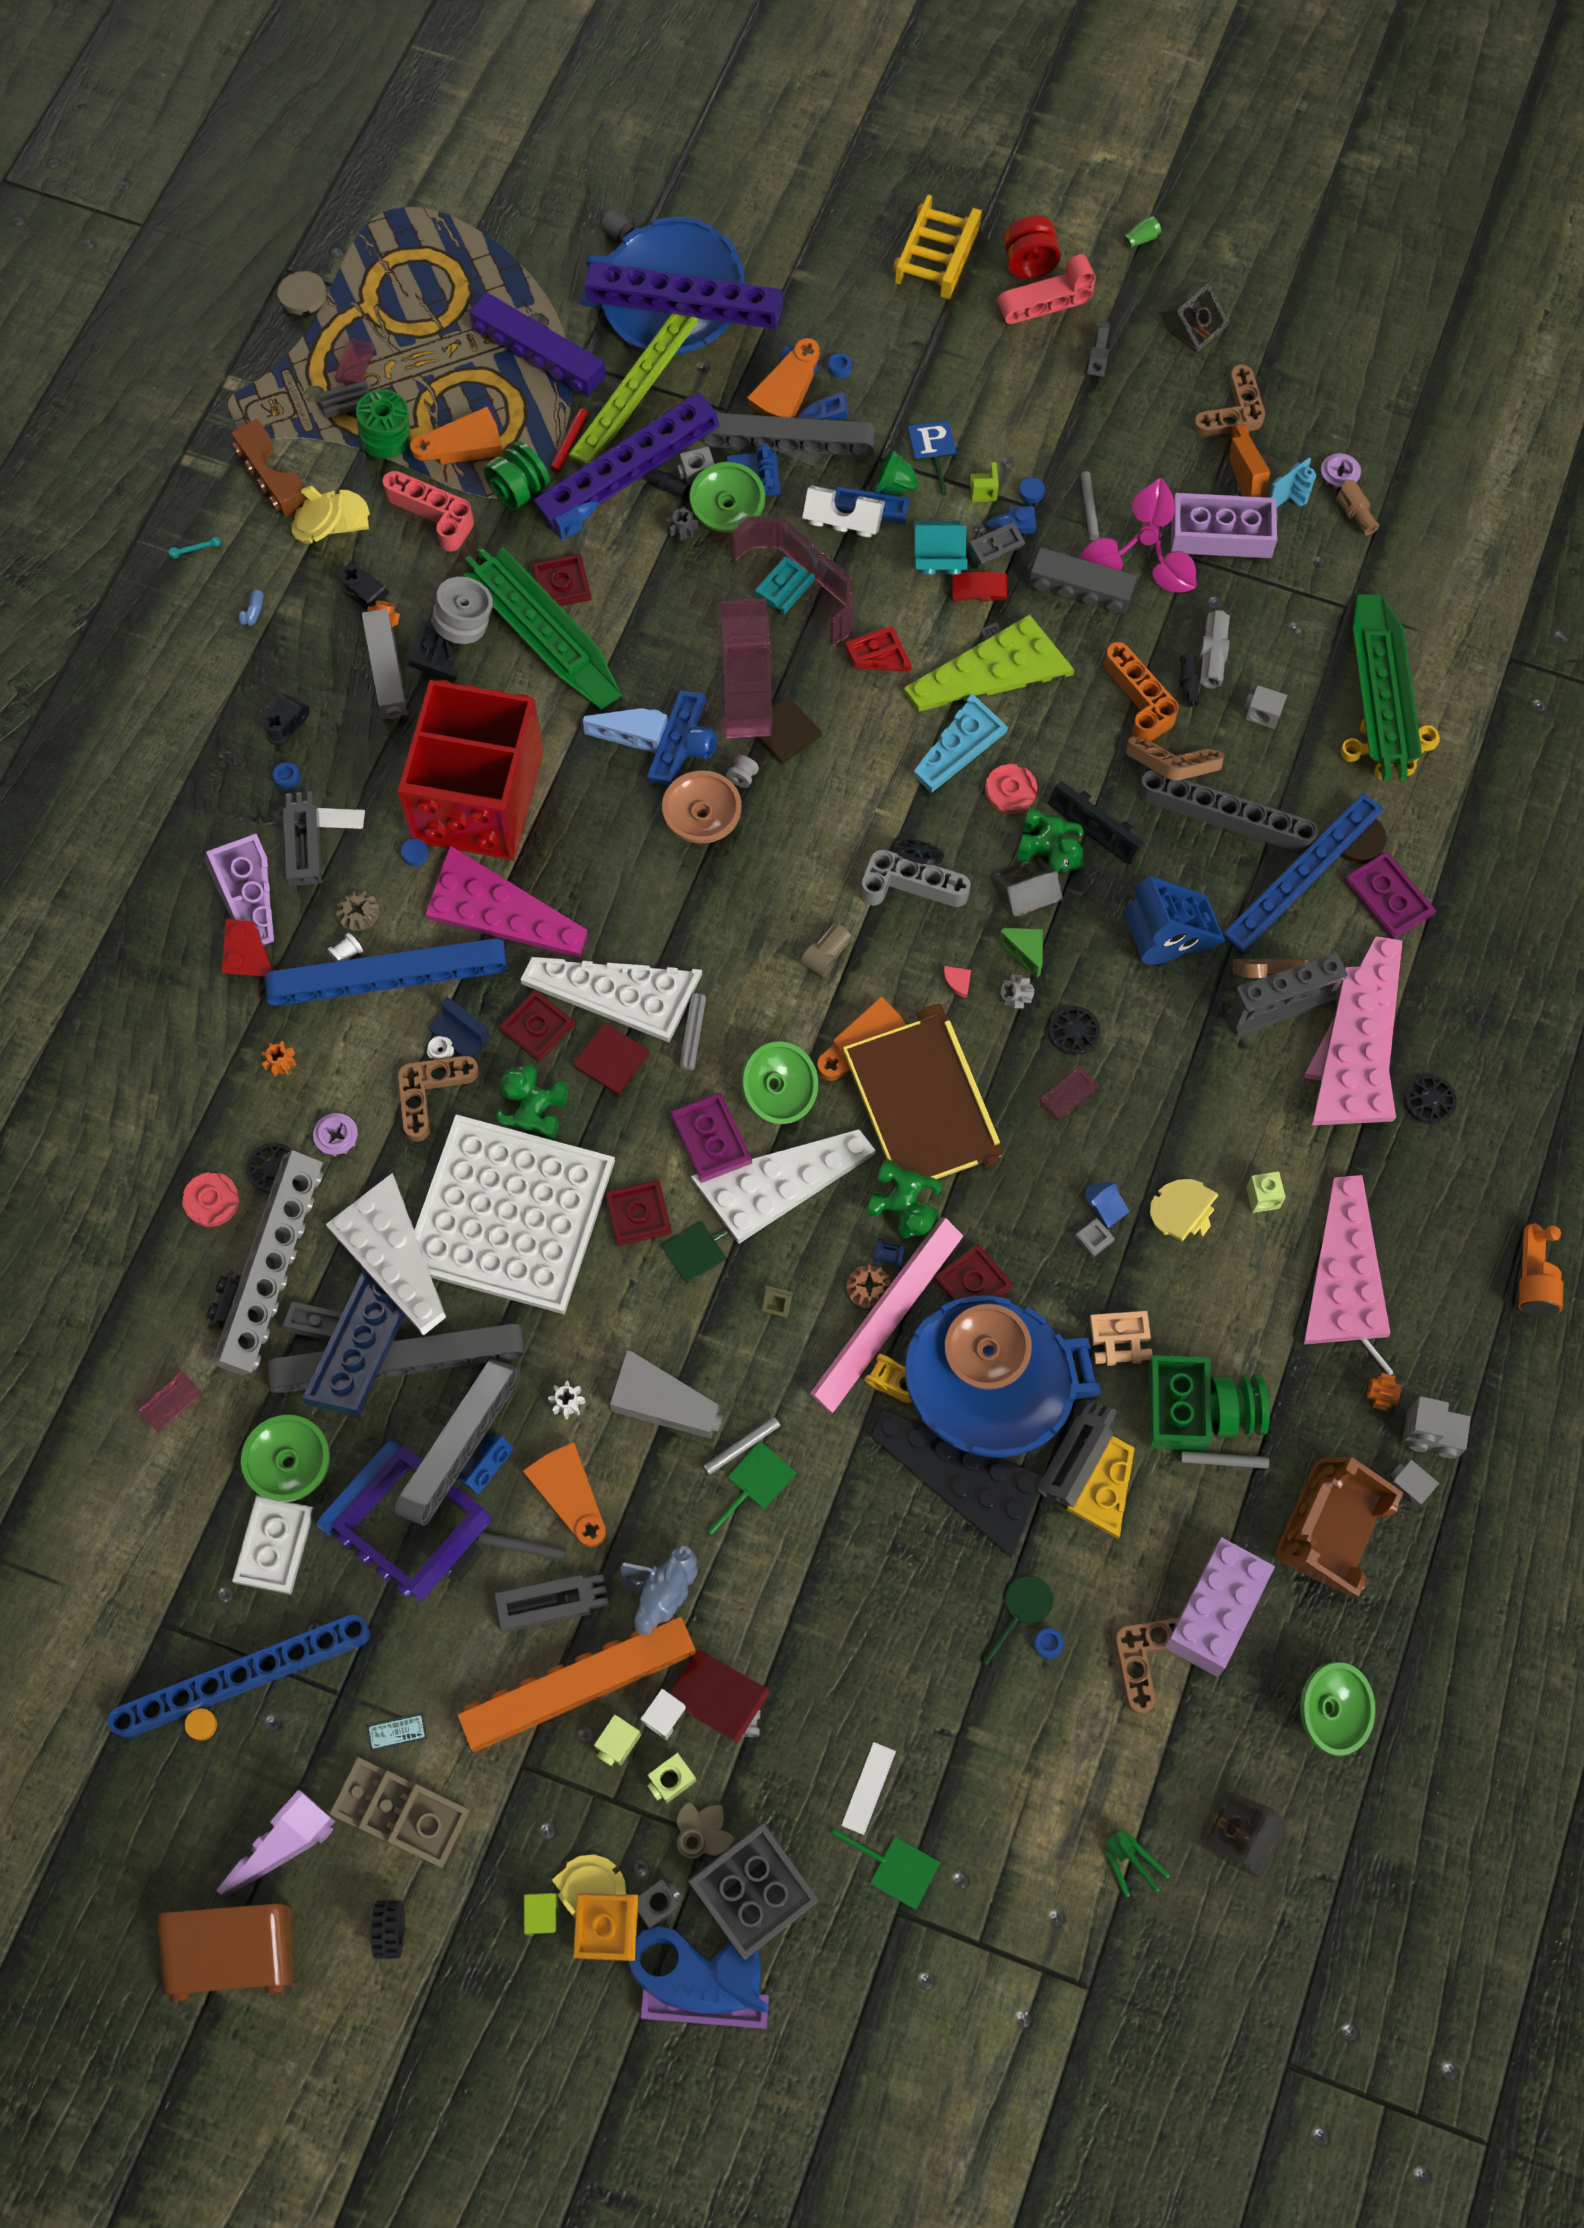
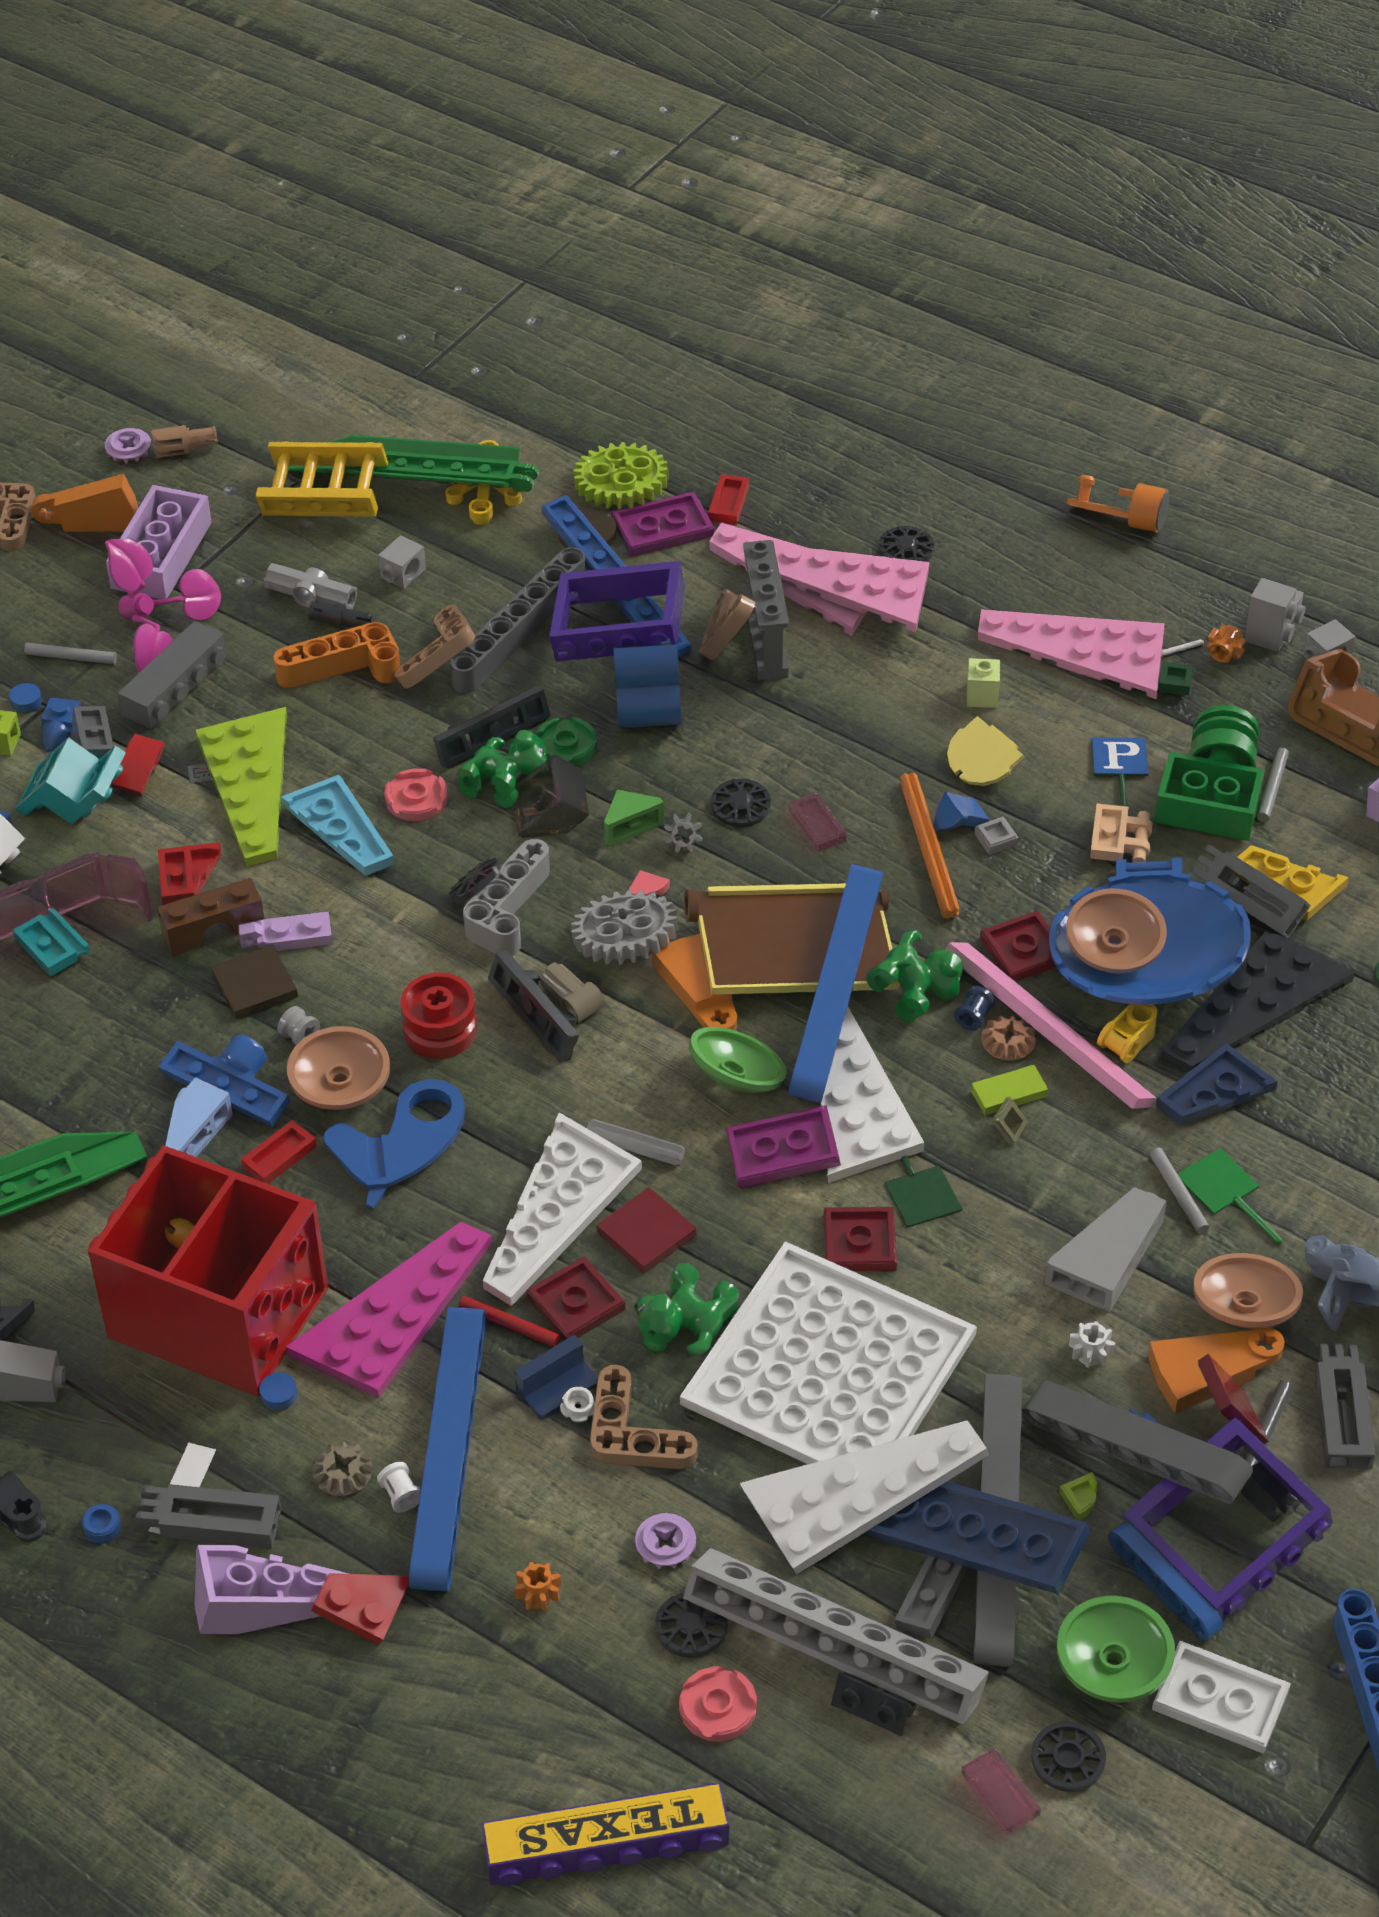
camera: 75 degrees left, 20 degrees down
clear pink windscreen [719,598,773,739] -> none
medium azure hinge [1268,457,1316,507] -> none
none -> reddish brown arch [157,878,265,956]
none -> yellow hinge [165,1218,195,1249]
none -> lavender hinge [239,911,332,951]
none -> red tile [241,1120,317,1184]
none -> yellow fence [256,441,388,517]
none -> blue animal [323,1079,465,1209]
none -> red wheel [400,972,477,1059]
none -> red bar [458,1295,560,1347]
none -> brick [482,1782,729,1886]
none -> black hinge [488,951,580,1062]
none -> green tile [536,717,597,768]
none -> dark purple window [549,561,685,662]
none -> light grey gear [571,890,679,965]
none -> lime gear [573,442,669,509]
none -> red tile [708,474,749,525]
none -> blue beam [788,864,884,1103]
none -> orange axle [900,772,959,919]
none -> lime tile [971,1065,1048,1116]
none -> black wheel [1031,1721,1106,1792]
none -> lime tile [1059,1472,1097,1520]
none -> blue piece [1092,737,1149,807]
none -> dark blue wing [1156,1043,1278,1125]
none -> dark green plate [1158,662,1193,696]
none -> nougat dish [1193,1253,1303,1329]
none -> dark red tile [1198,1354,1269,1444]

